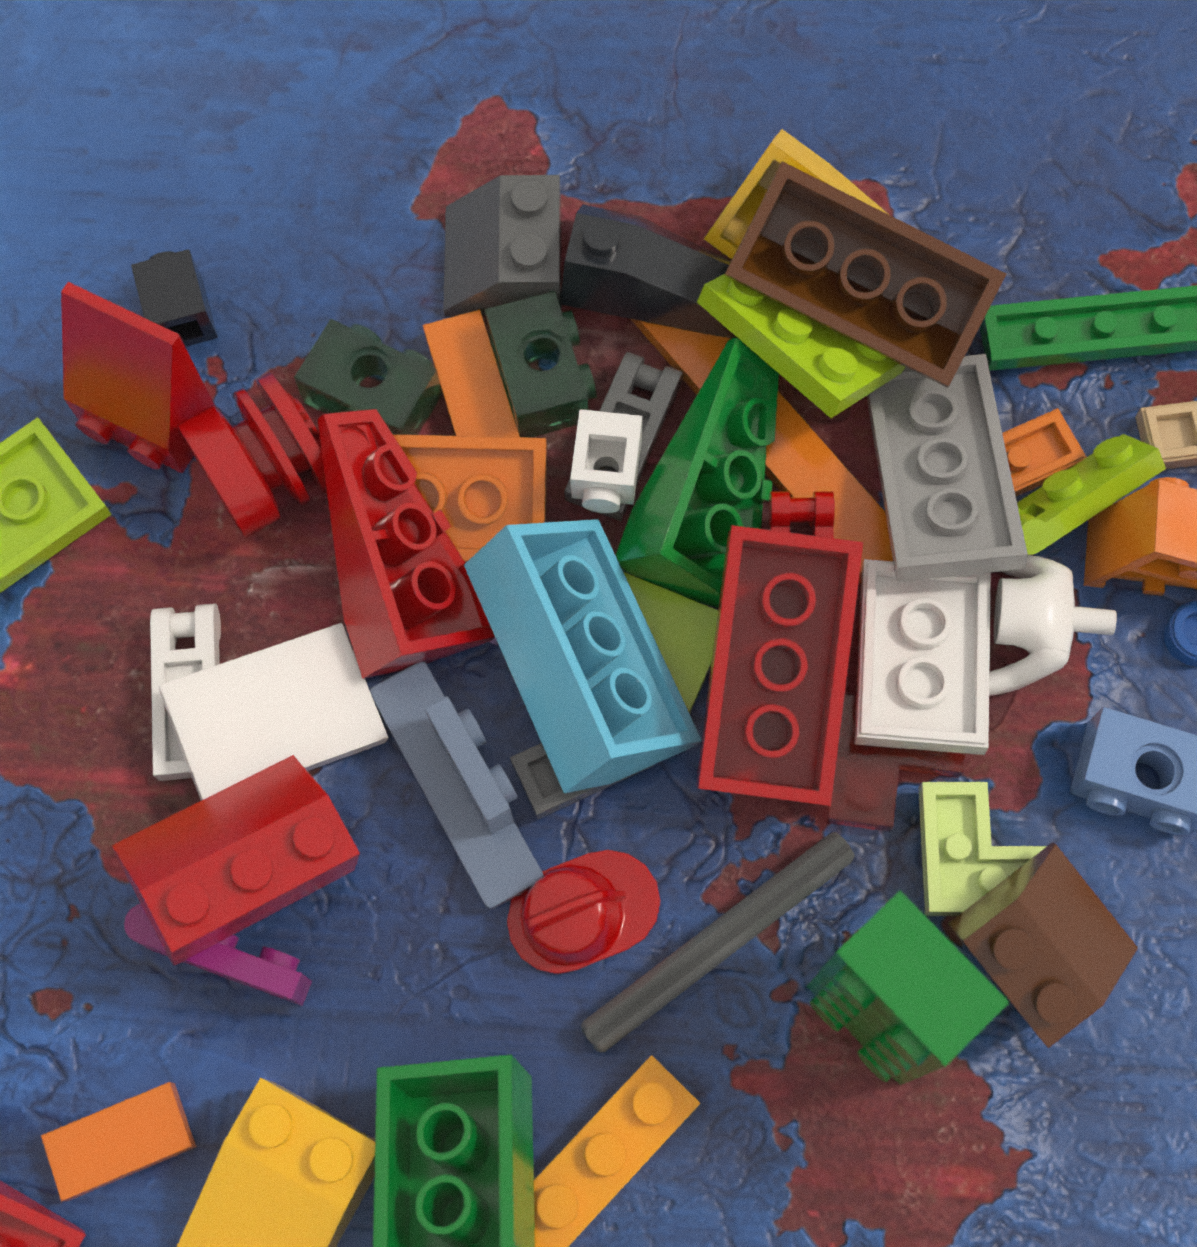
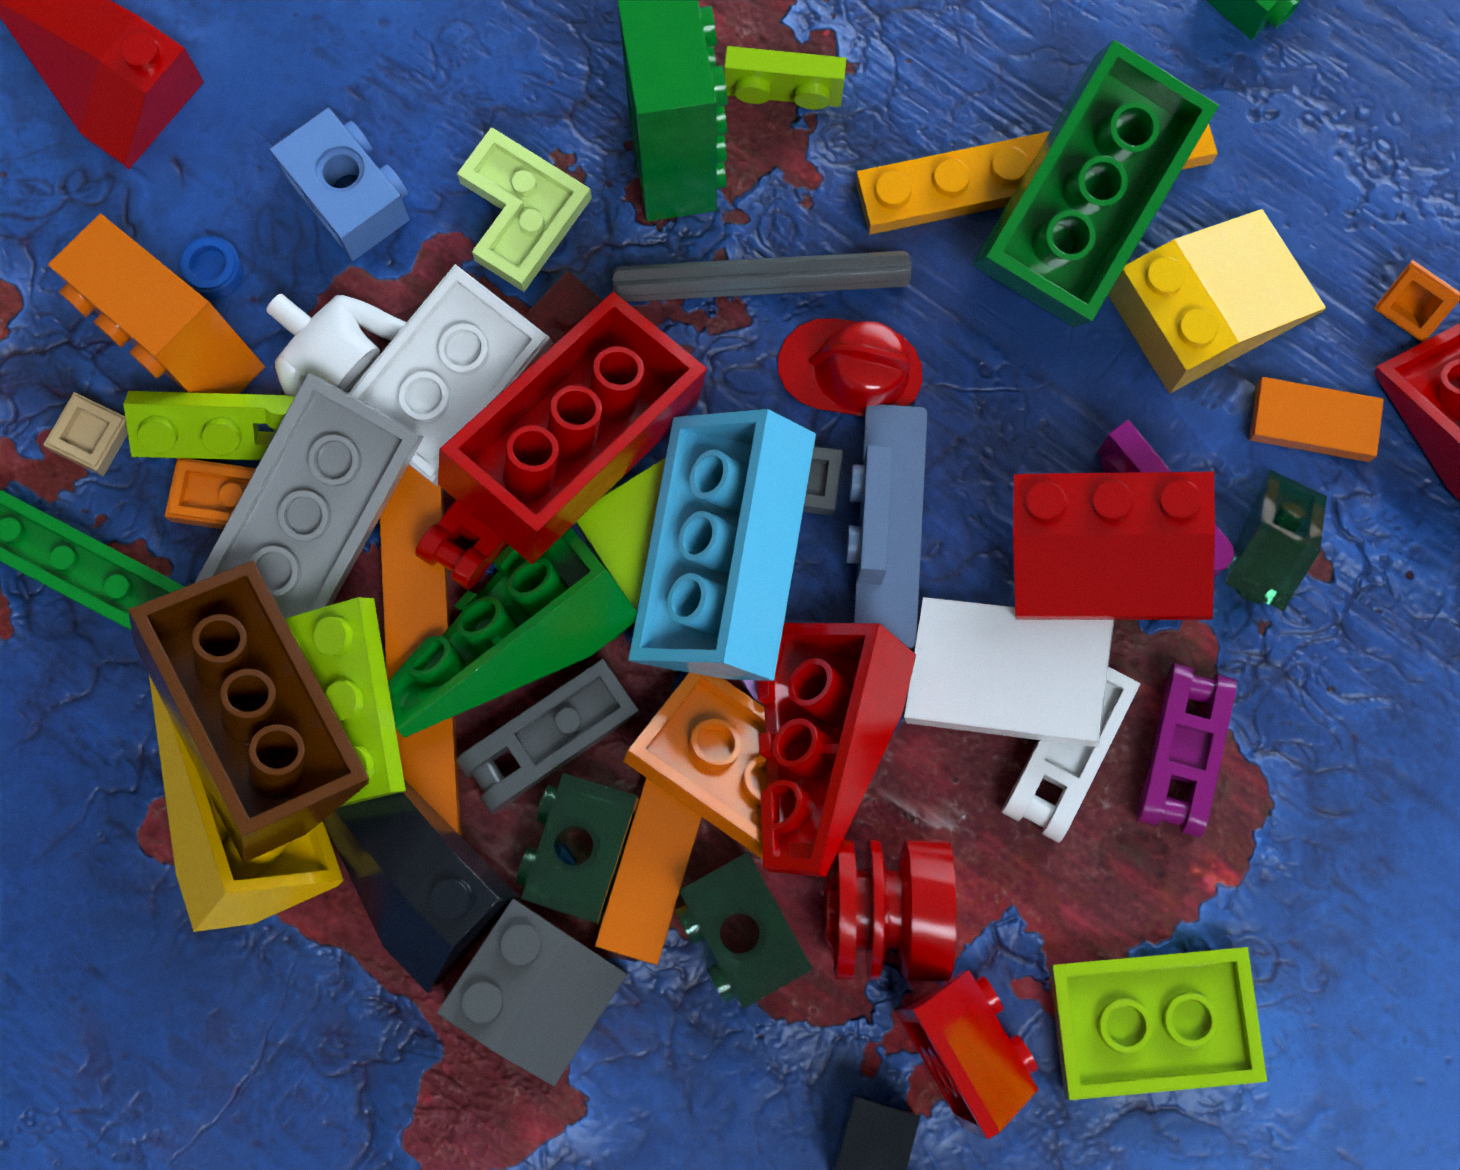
camera: 150 degrees left, 5 degrees up
white brick [570,409,642,513] -> none
reddish brown slope [948,842,1138,1048] -> none
none -> lime plate [724,46,847,110]
none -> magenta plate [1136,663,1237,838]
none -> clear green slope [1225,470,1327,611]

